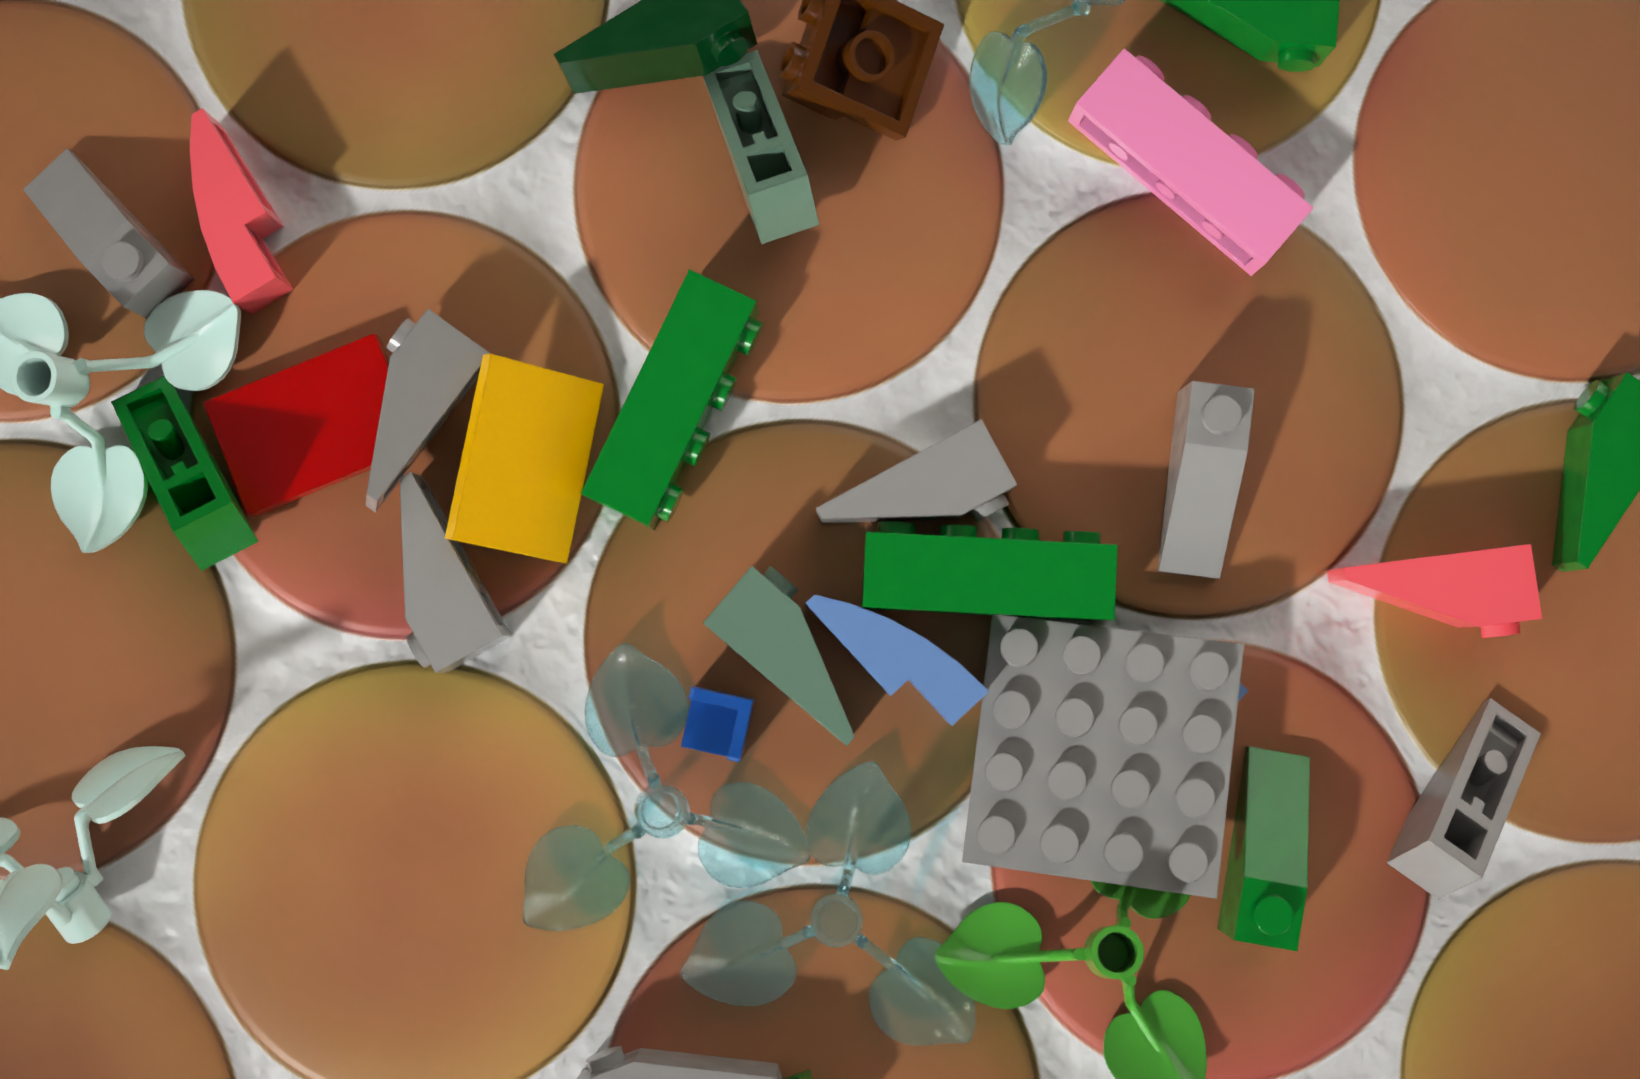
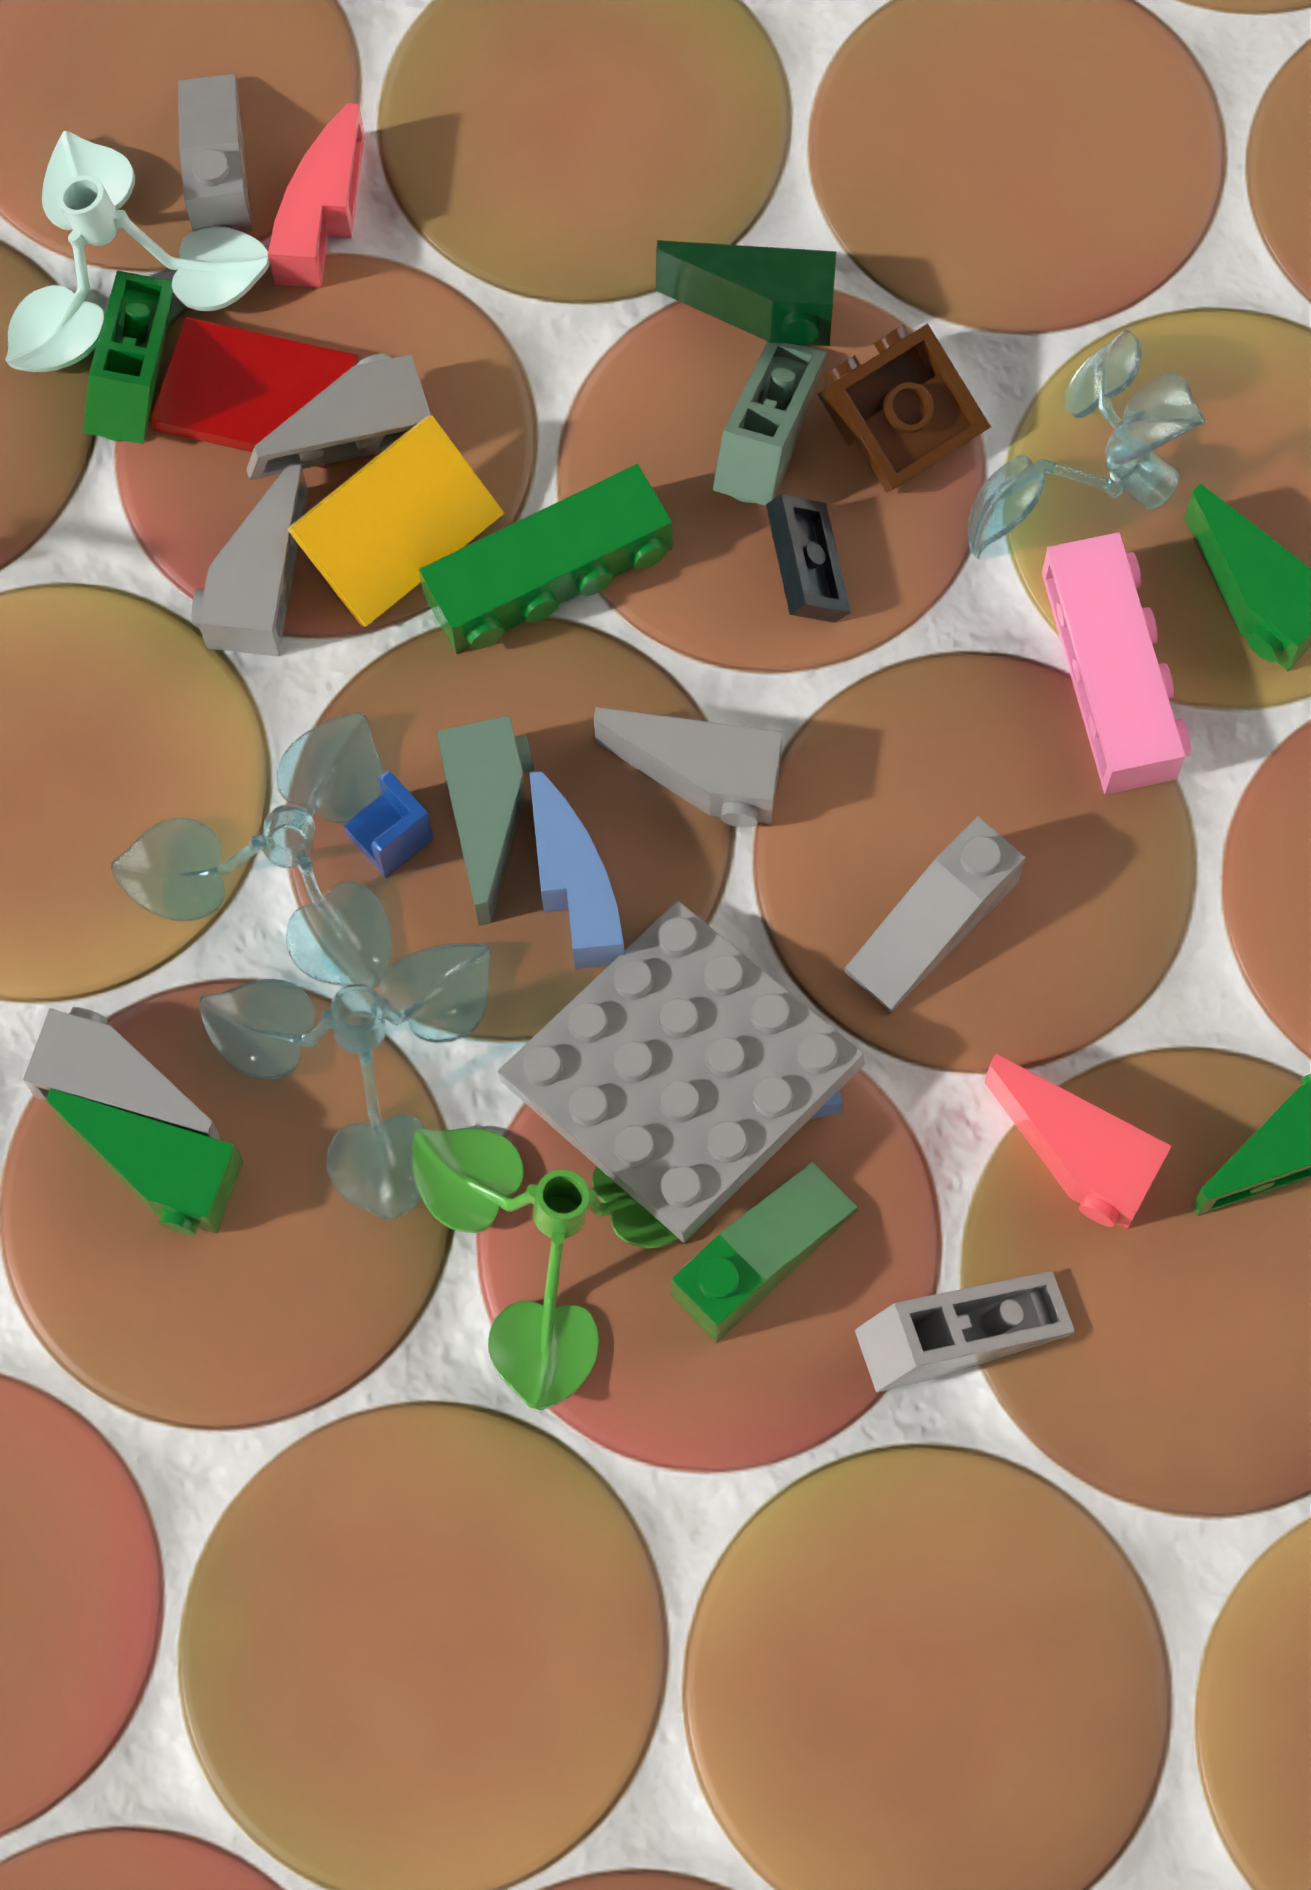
camera: 40 degrees right, 15 degrees down
green brick [861,521,1118,621] -> none
none -> black plate [766,494,851,623]

